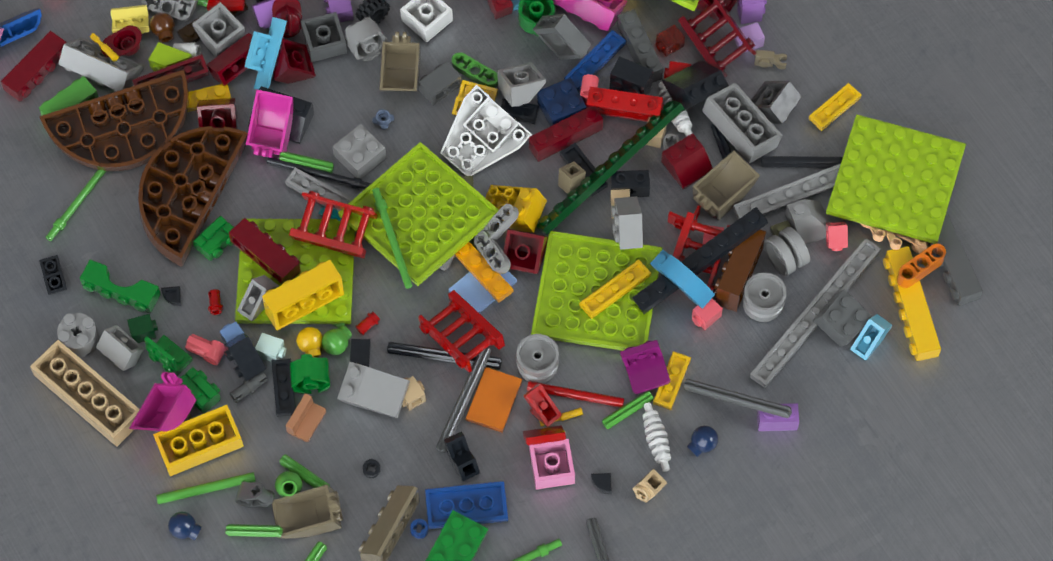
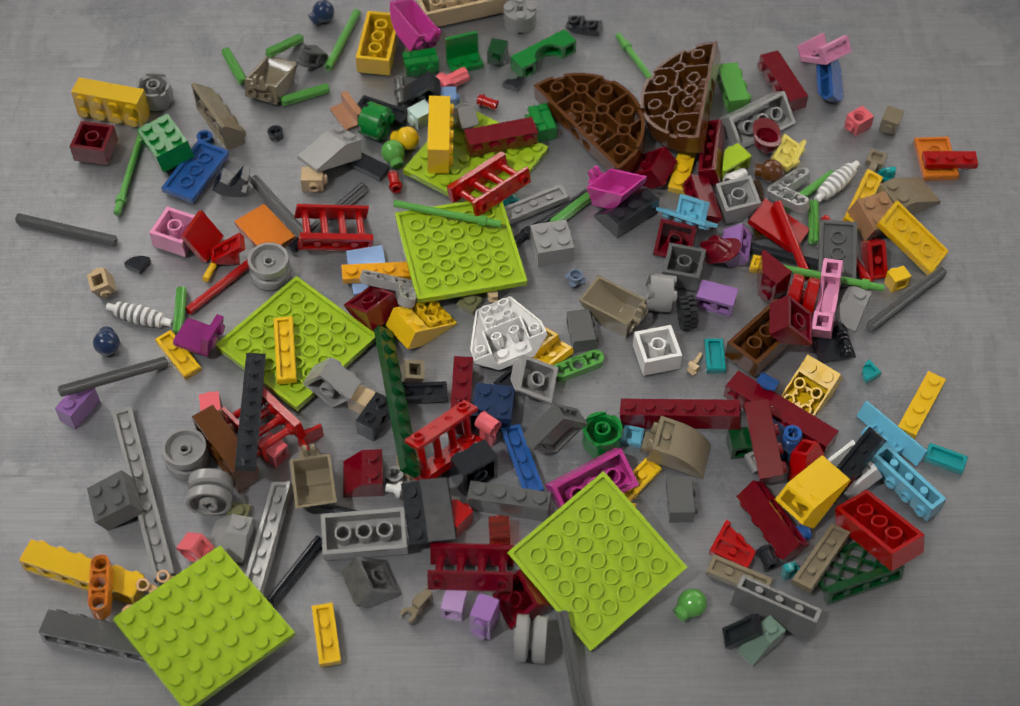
camera: 120 degrees right, 10 degrees down
yellow piece [90,33,119,62] -> none
light grey brick [96,325,144,371] -> none
bright green piece [275,471,302,497] -> none
dark azure arch [650,250,715,309] -> none
medium azure slope [850,314,892,361] -> none

